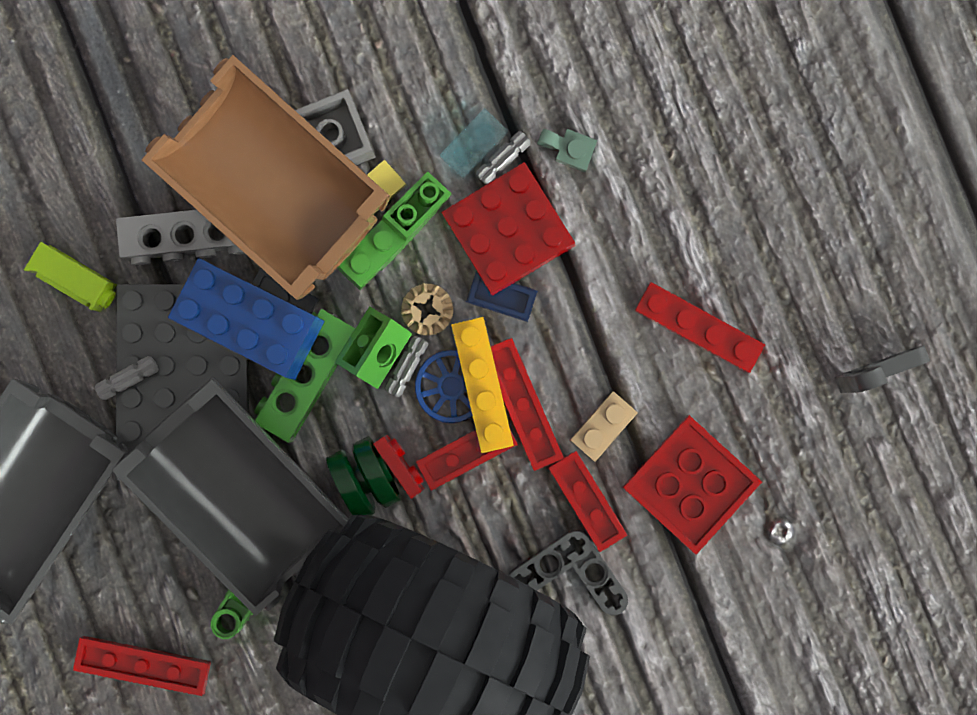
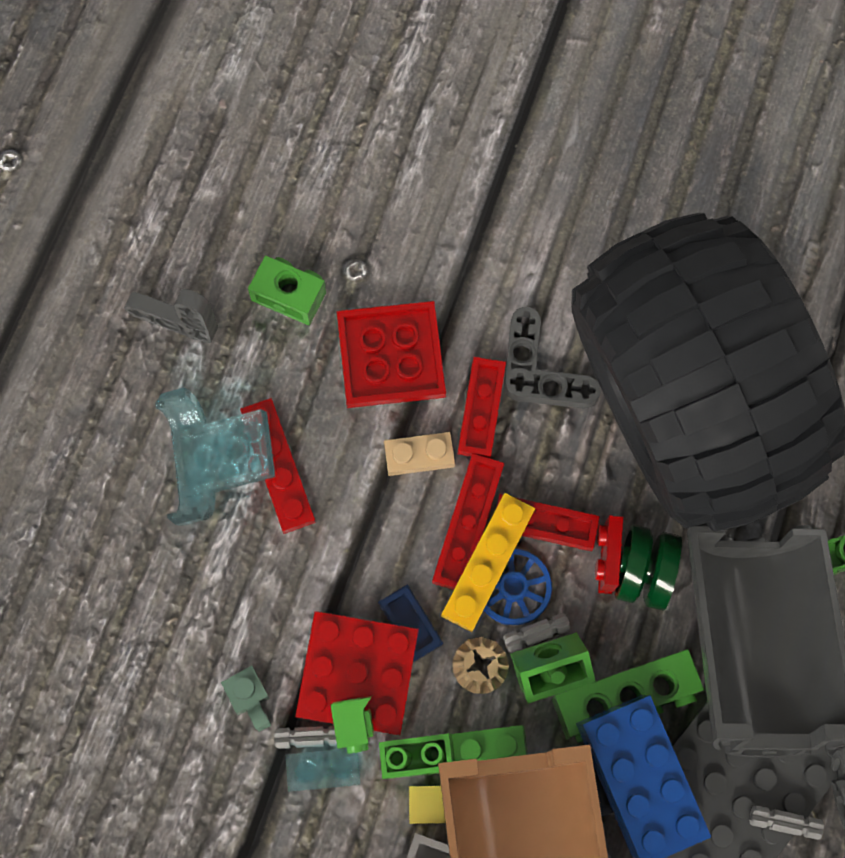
camera: 150 degrees left, 15 degrees down
none -> clear light blue piece [155,387,275,526]
none -> bright green brick [248,255,326,326]
none -> bright green window [330,695,374,754]

